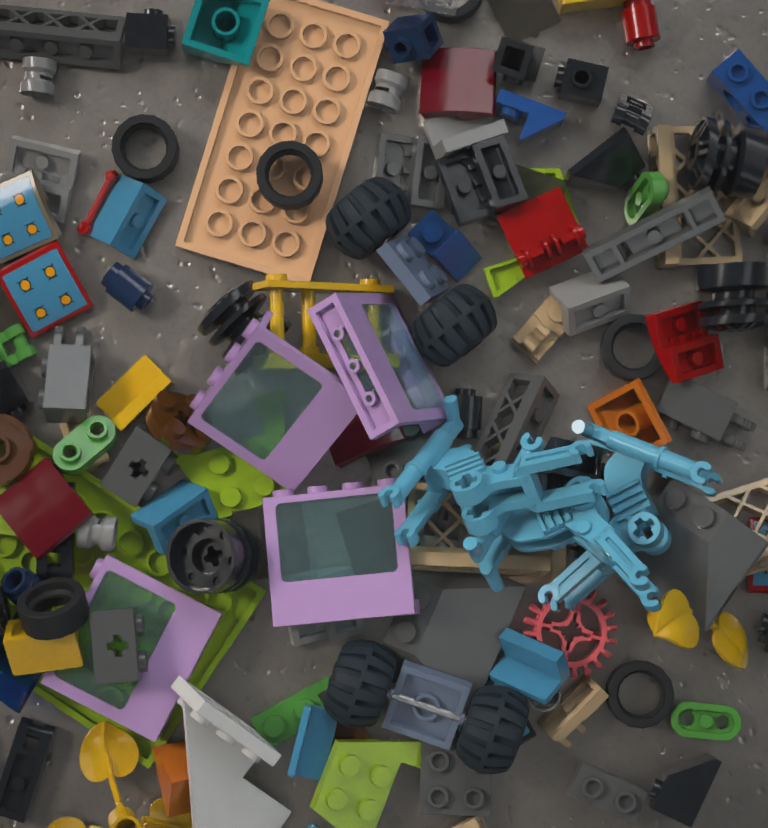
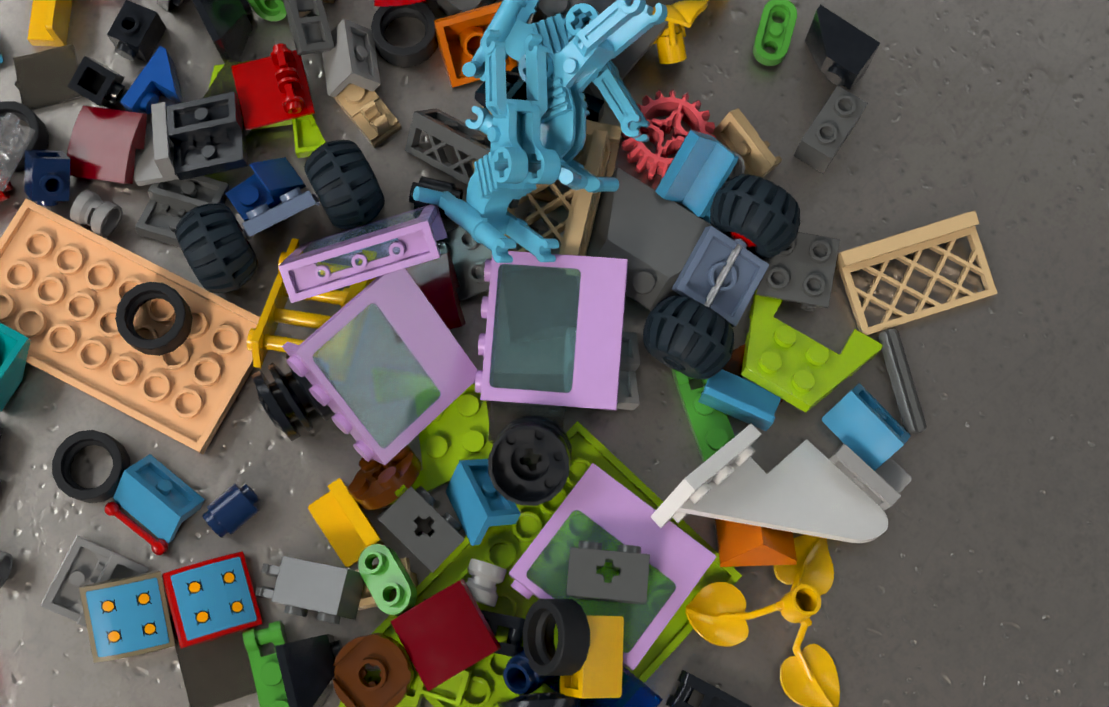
camera: 80 degrees left, 10 degrees down
black tyre [605,660,674,729] -> none

